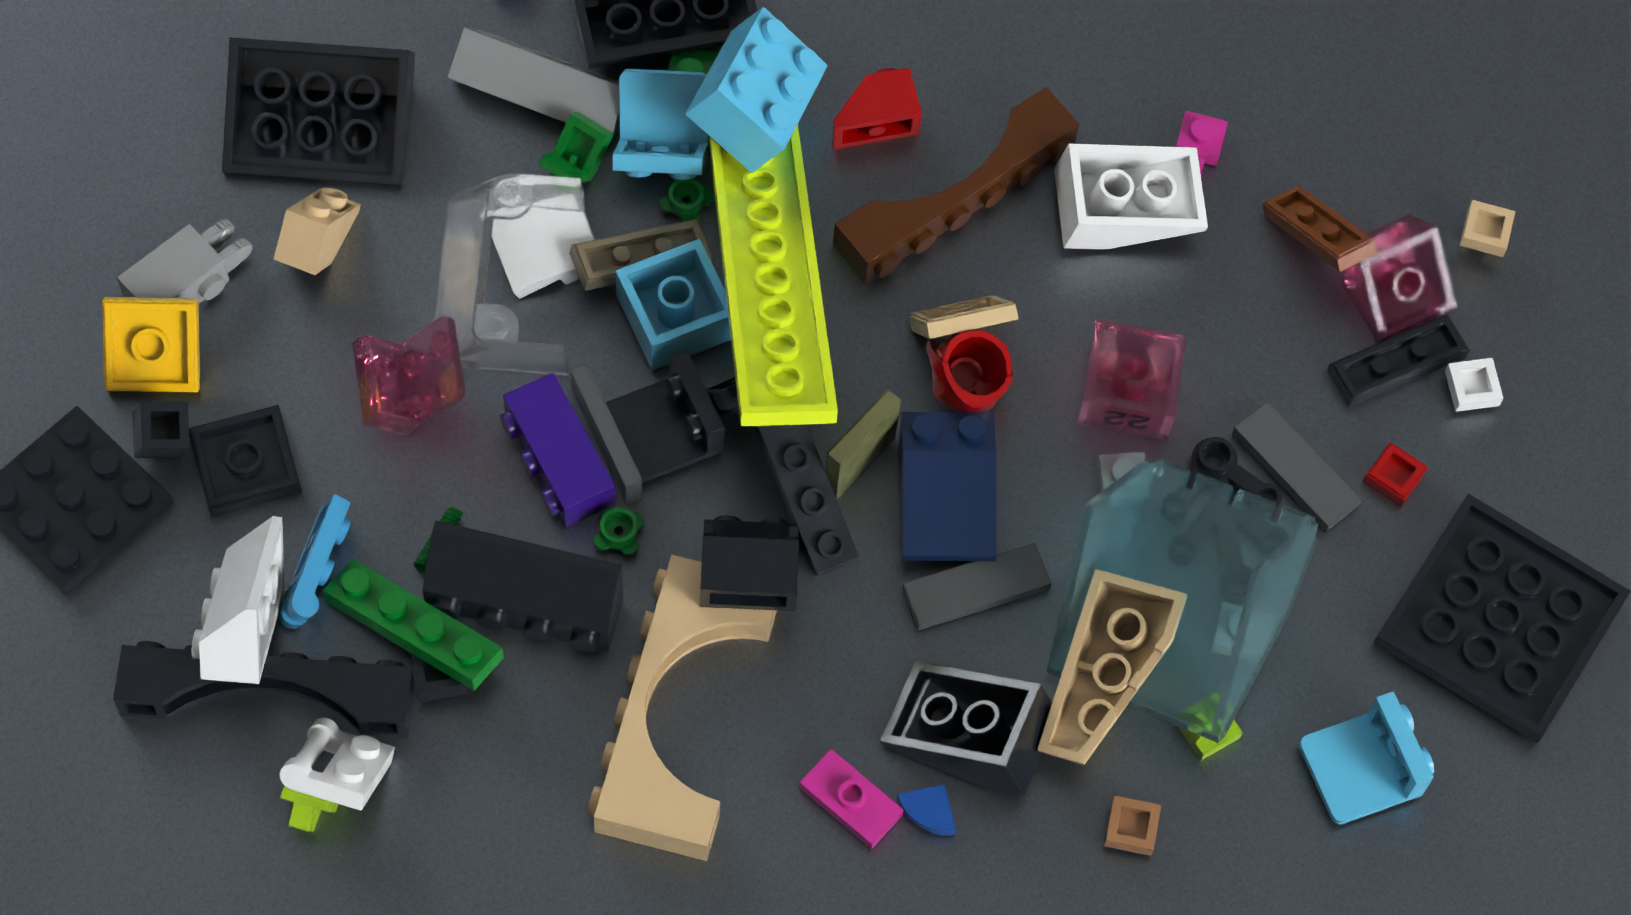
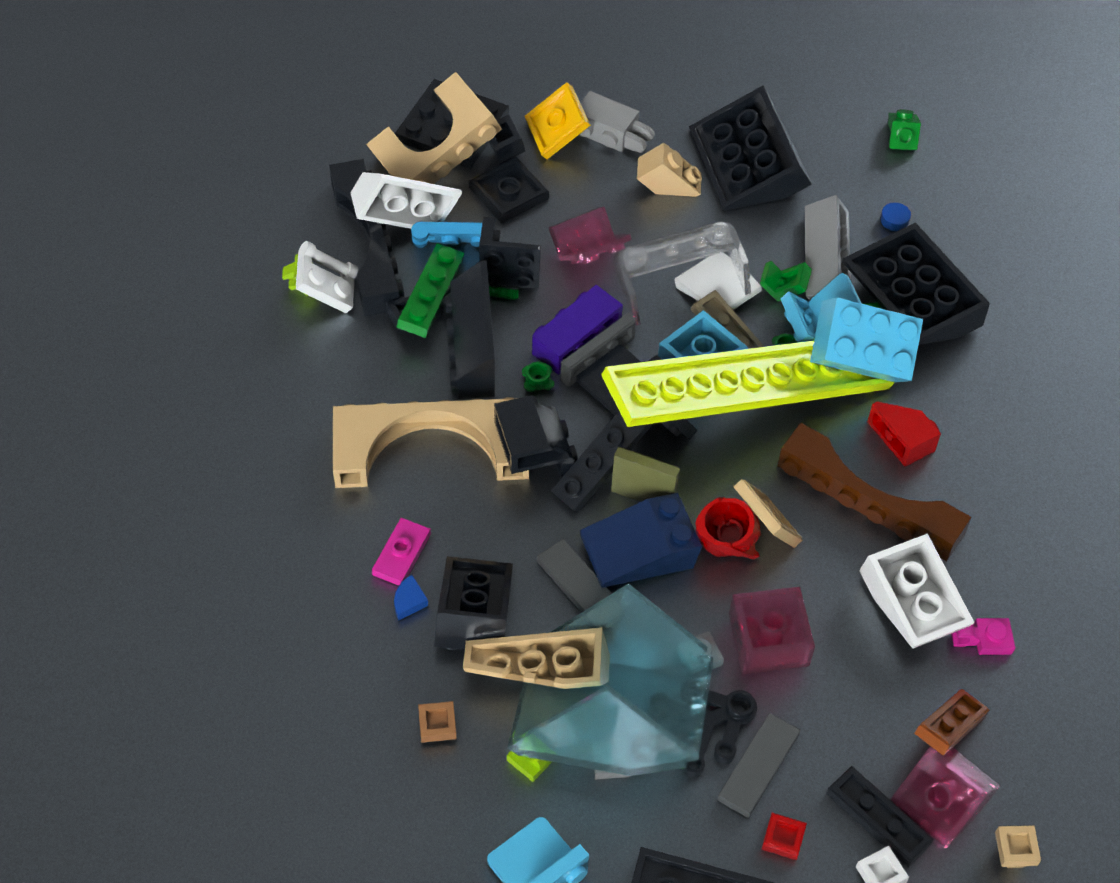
camera: 75 degrees right, 10 degrees down
none -> tan arch [366,72,502,184]
none -> black bracket [479,217,541,288]

